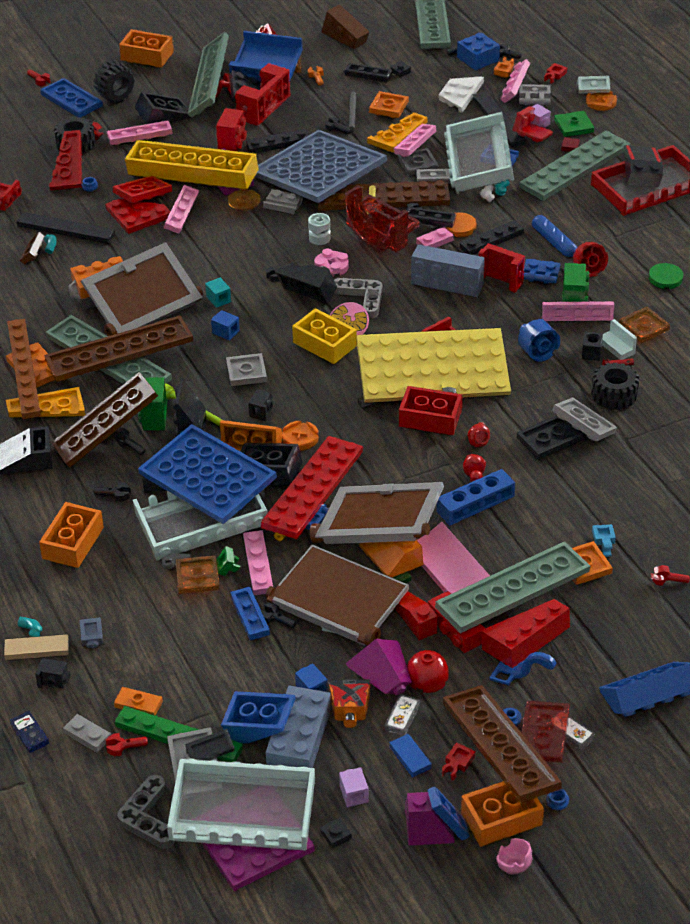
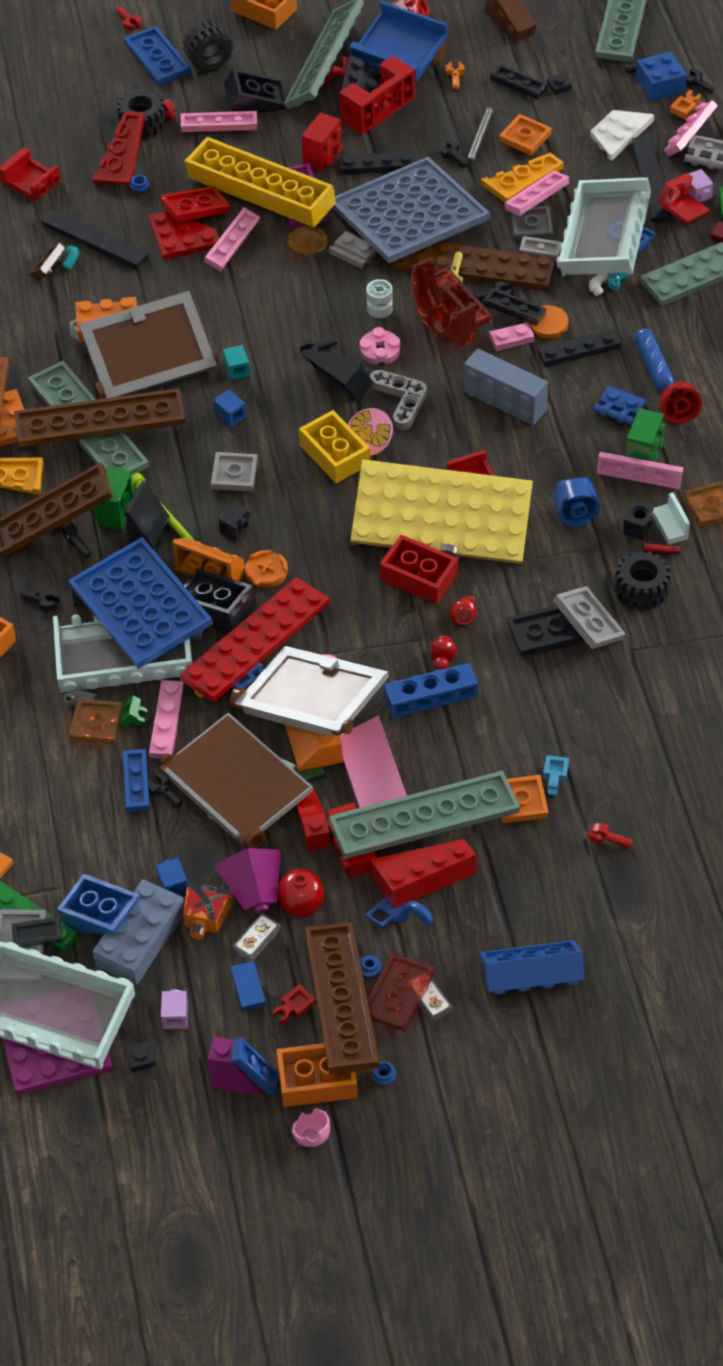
camera: 15 degrees right, 10 degrees up
red panel [478,243,525,293] -> none

